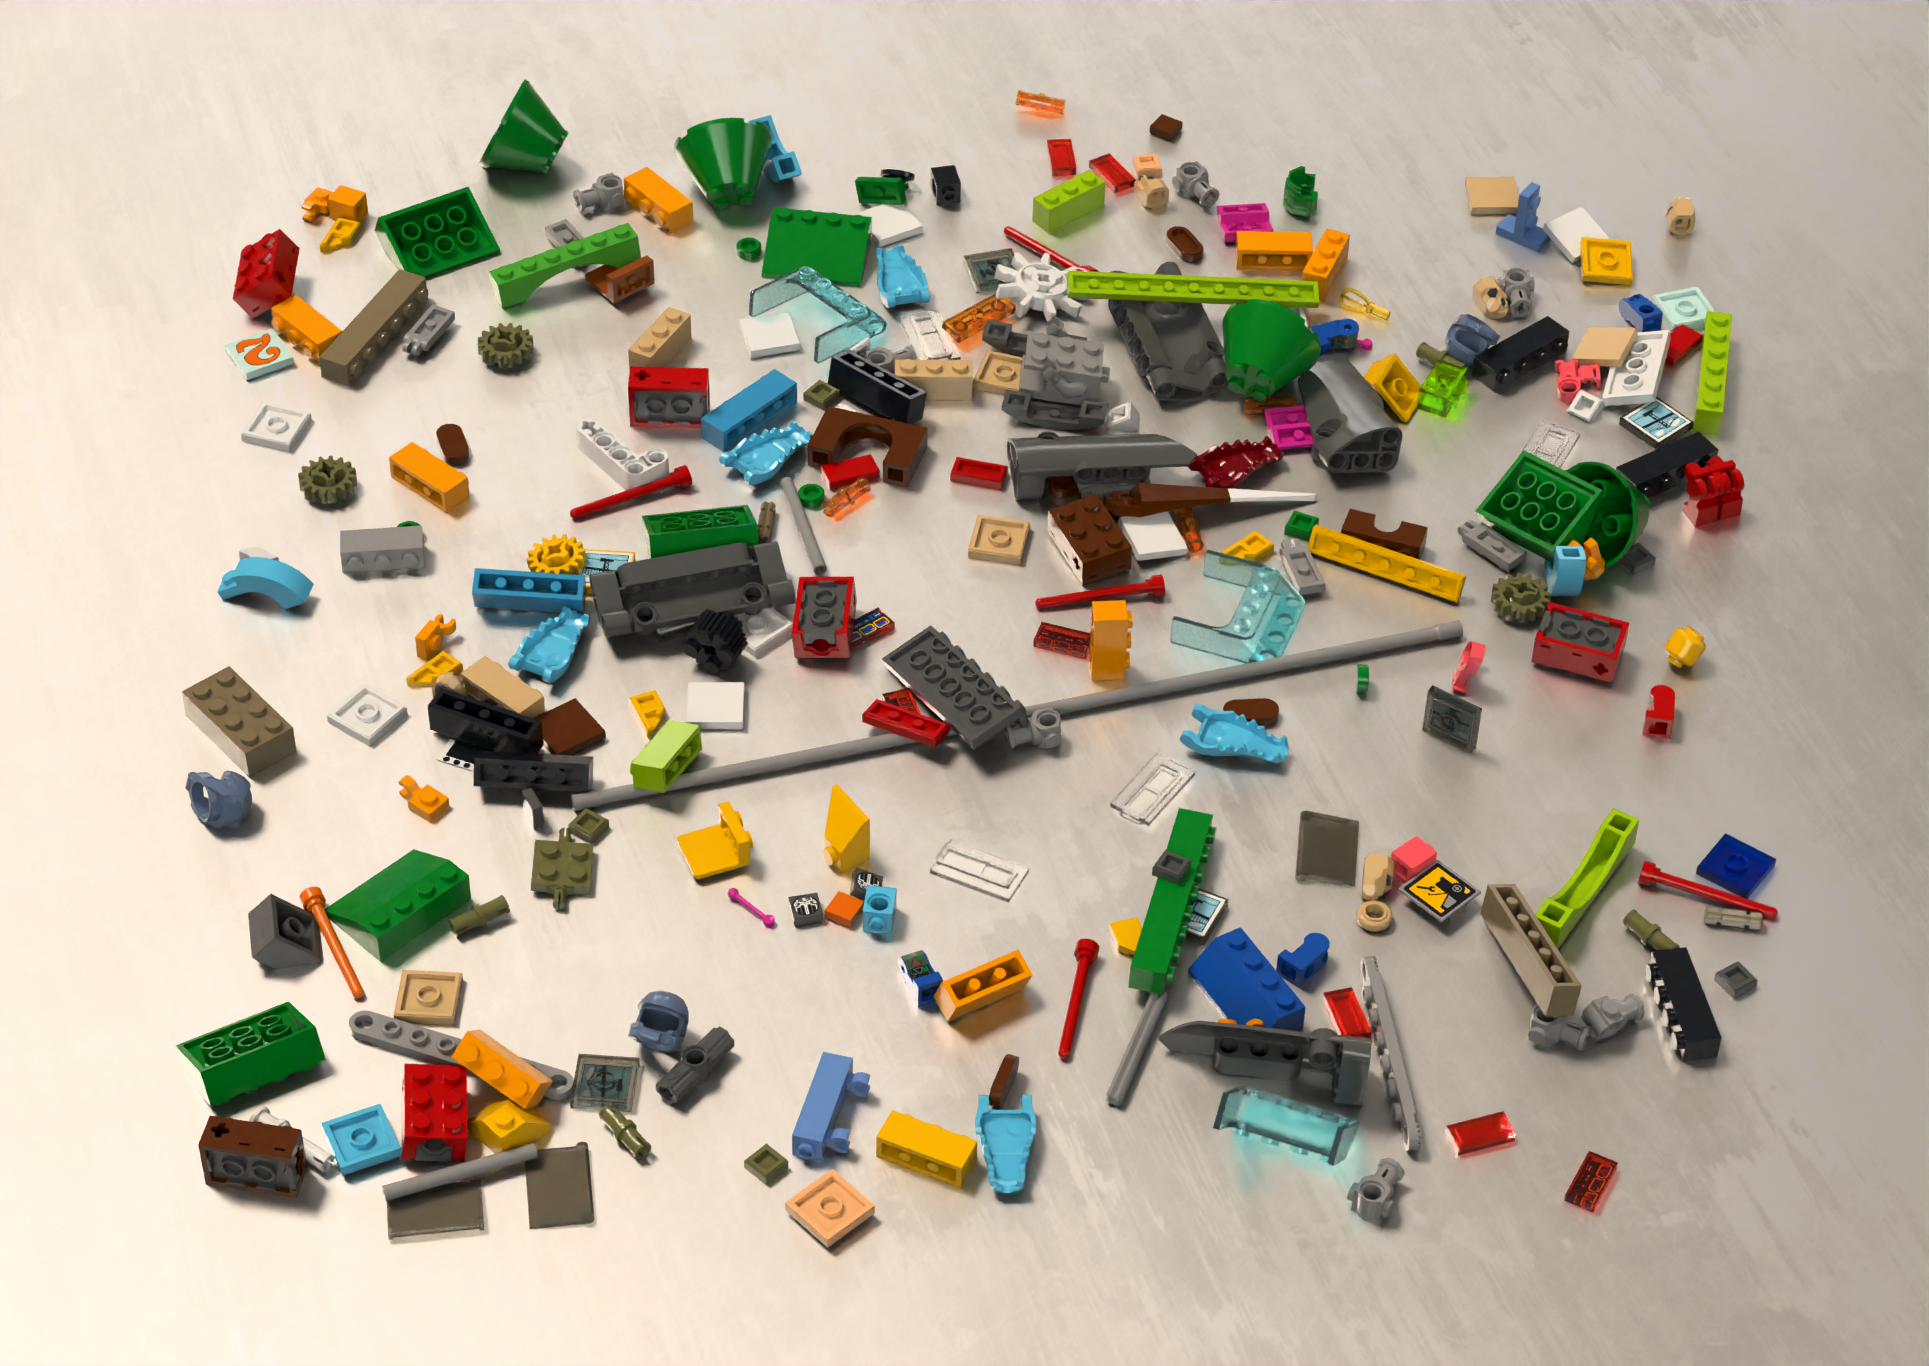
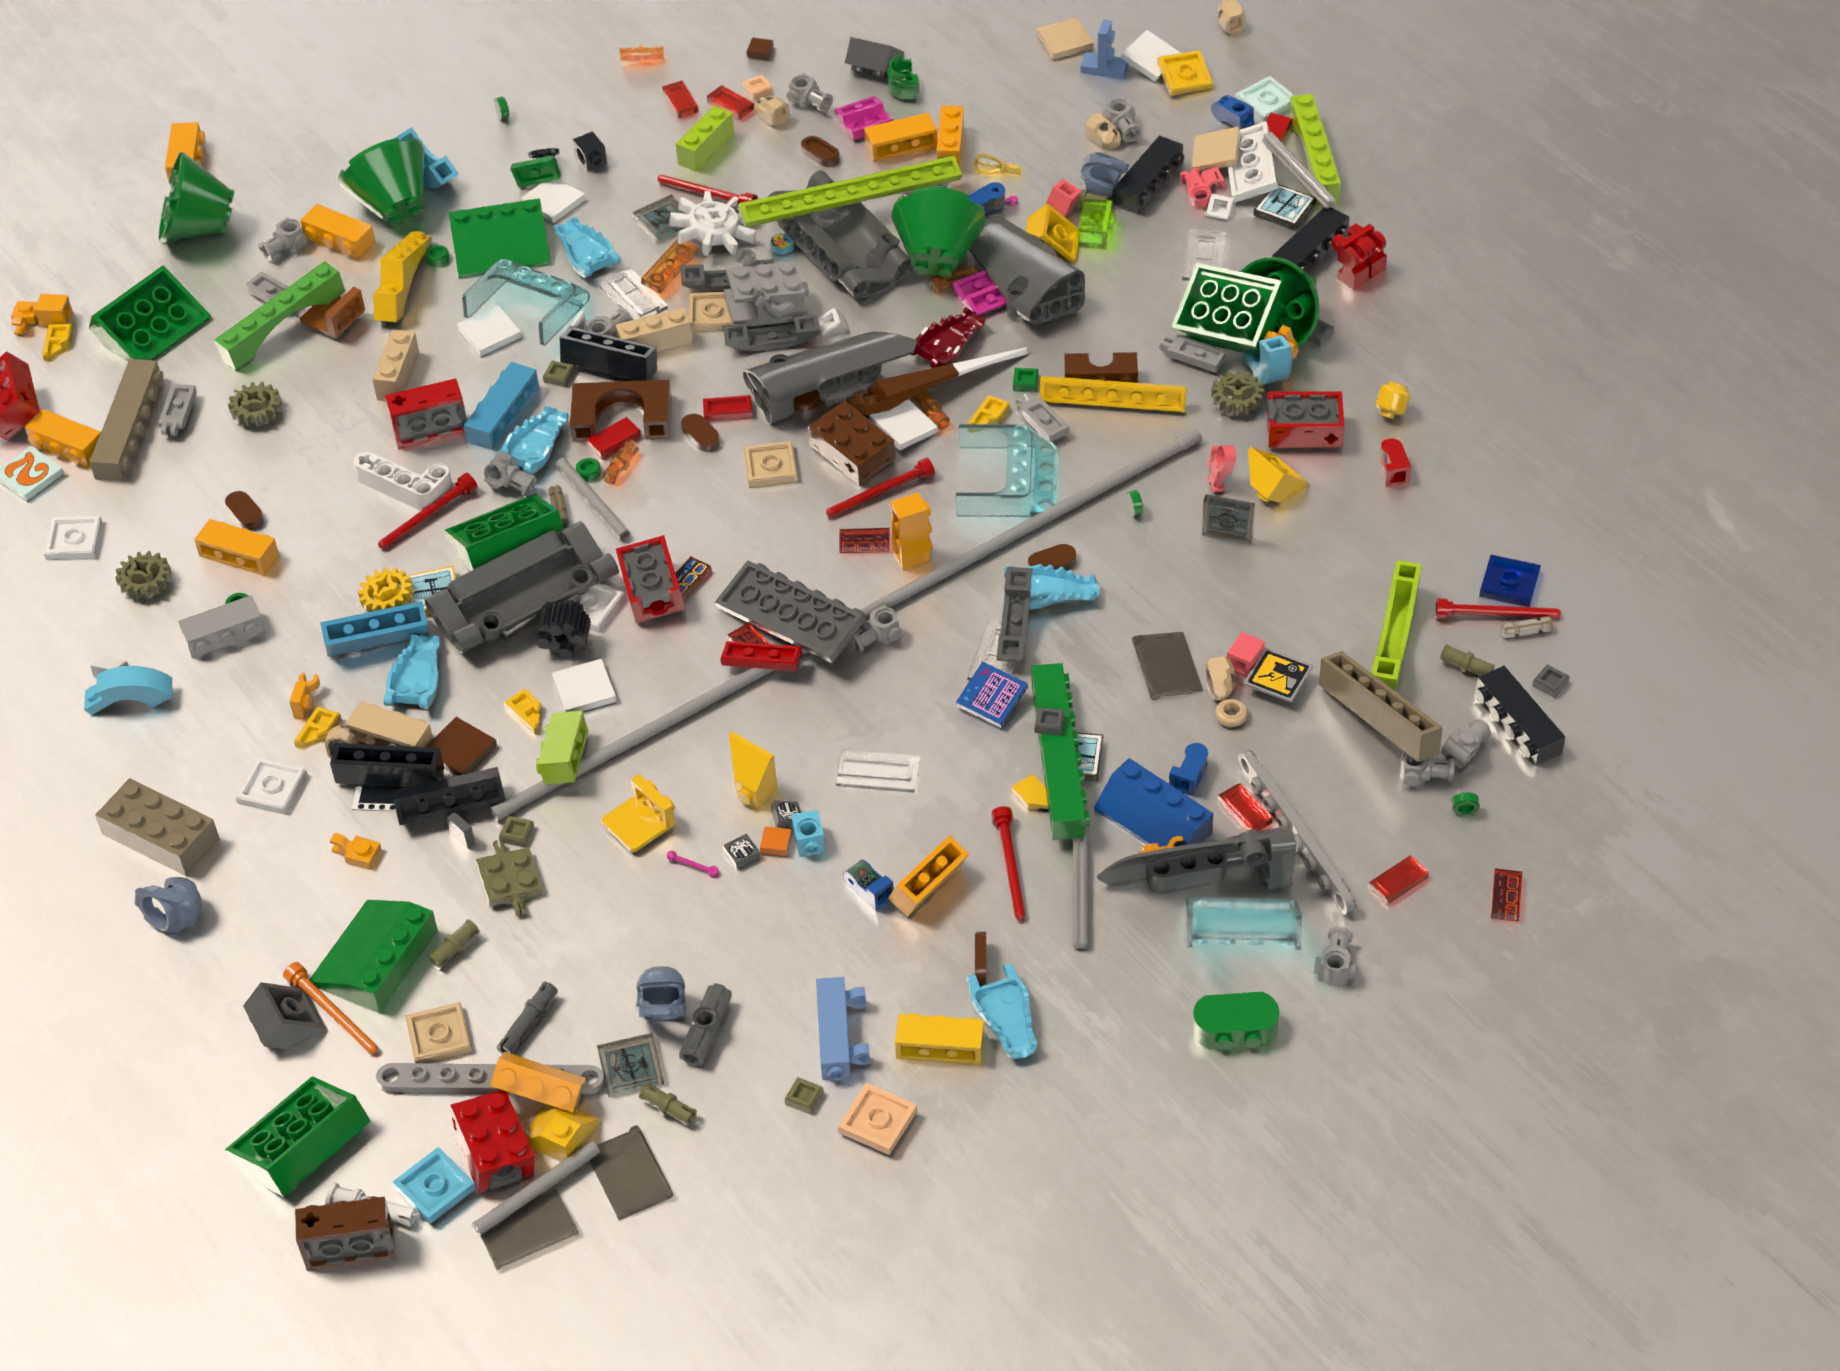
camera: 15 degrees left, 5 degrees up
none -> light orange brick [165,122,206,185]
none -> yellow arch [373,231,432,322]
none -> light grey connector [484,452,537,497]
none -> green tile [494,96,509,120]
none -> dark grey pin [496,981,558,1054]
none -> reddish brown tile [681,414,719,451]
none -> tile [770,233,794,255]
none -> dark grey slope [845,37,904,77]
none -> blue tile [956,661,1028,729]
none -> dark grey slope [996,567,1033,662]
none -> coral brick [1045,179,1082,218]
none -> green brick [1192,992,1279,1050]
none -> yellow slope [1248,447,1309,503]
none -> light grey axle [1262,132,1336,209]
none -> green tile [1451,792,1480,815]

